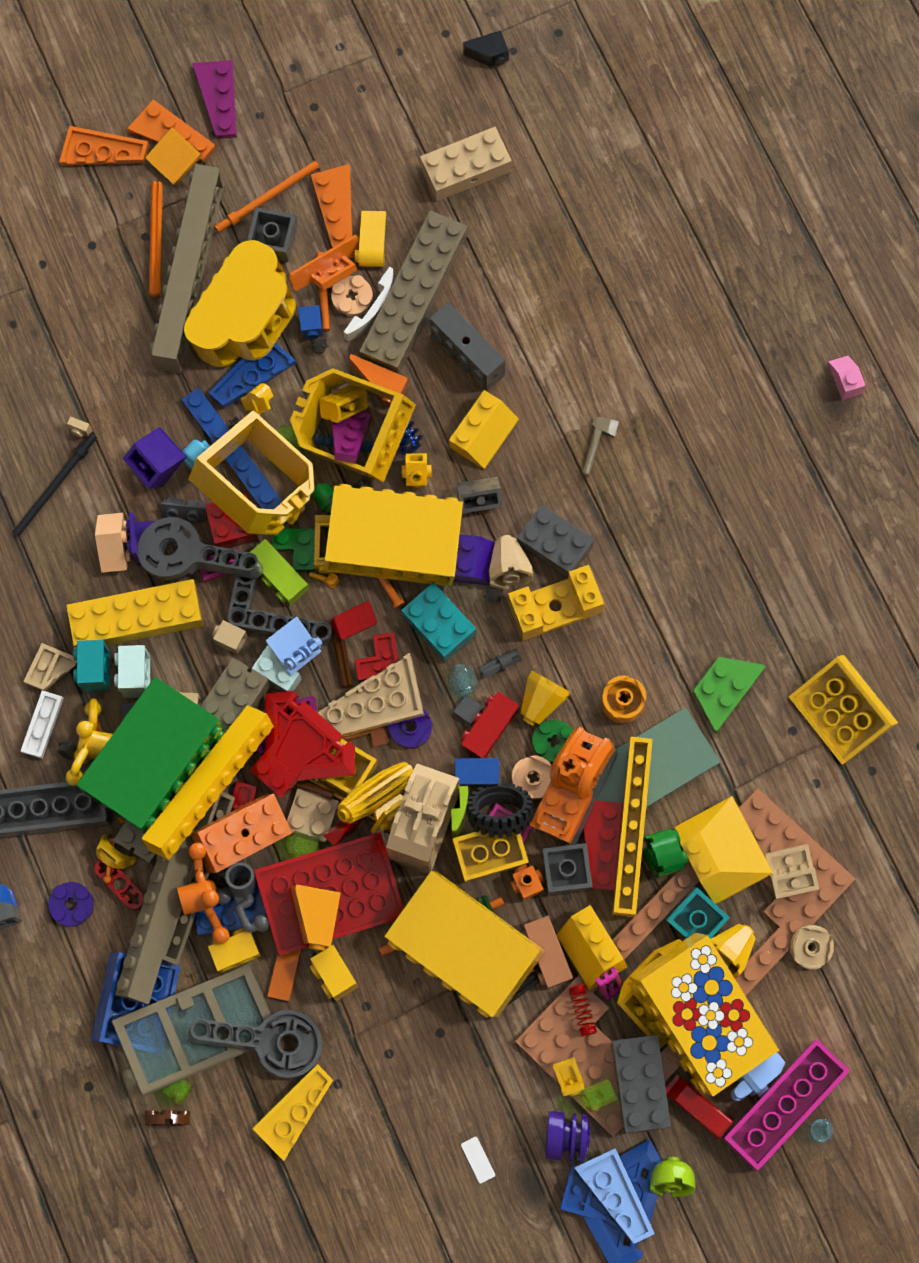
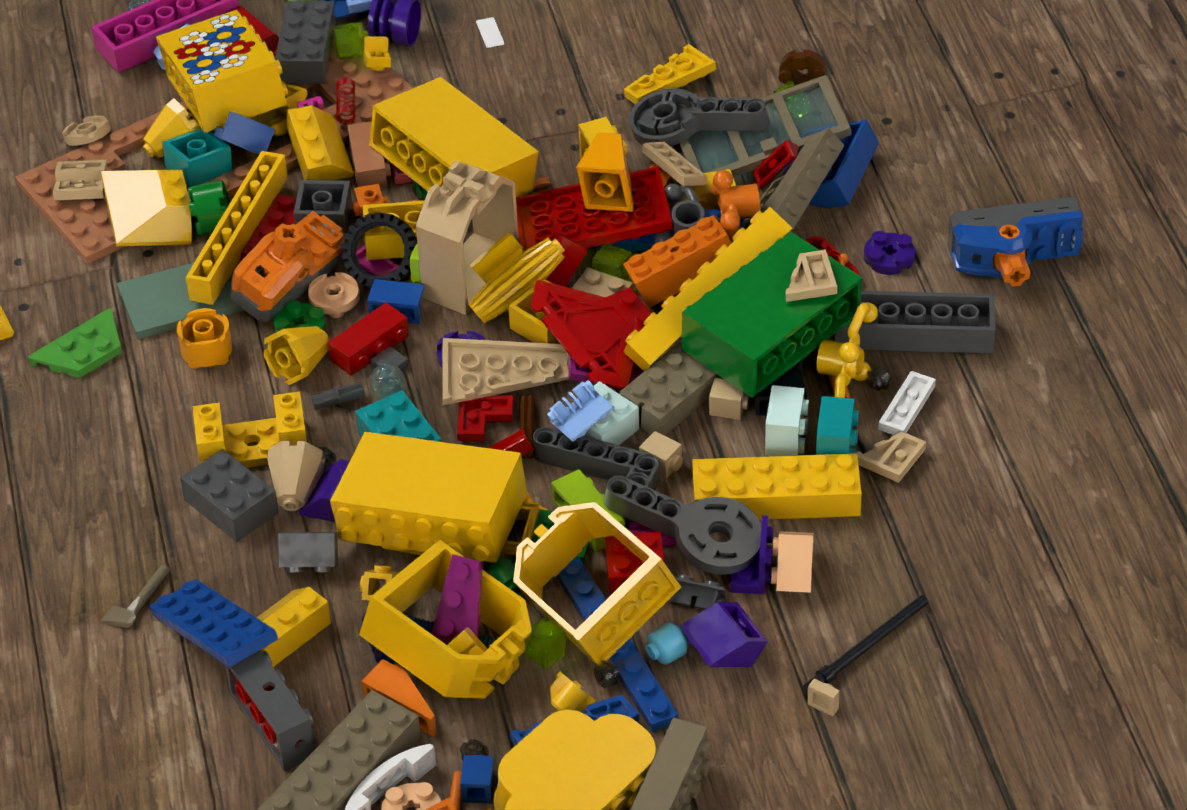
camera: 170 degrees left, 30 degrees down
none -> blue plate [149,580,278,667]
none -> blue panel [214,112,275,154]
none -> tan tile [642,142,707,187]
none -> red slope [753,139,799,189]
none -> tan wing [785,250,837,302]

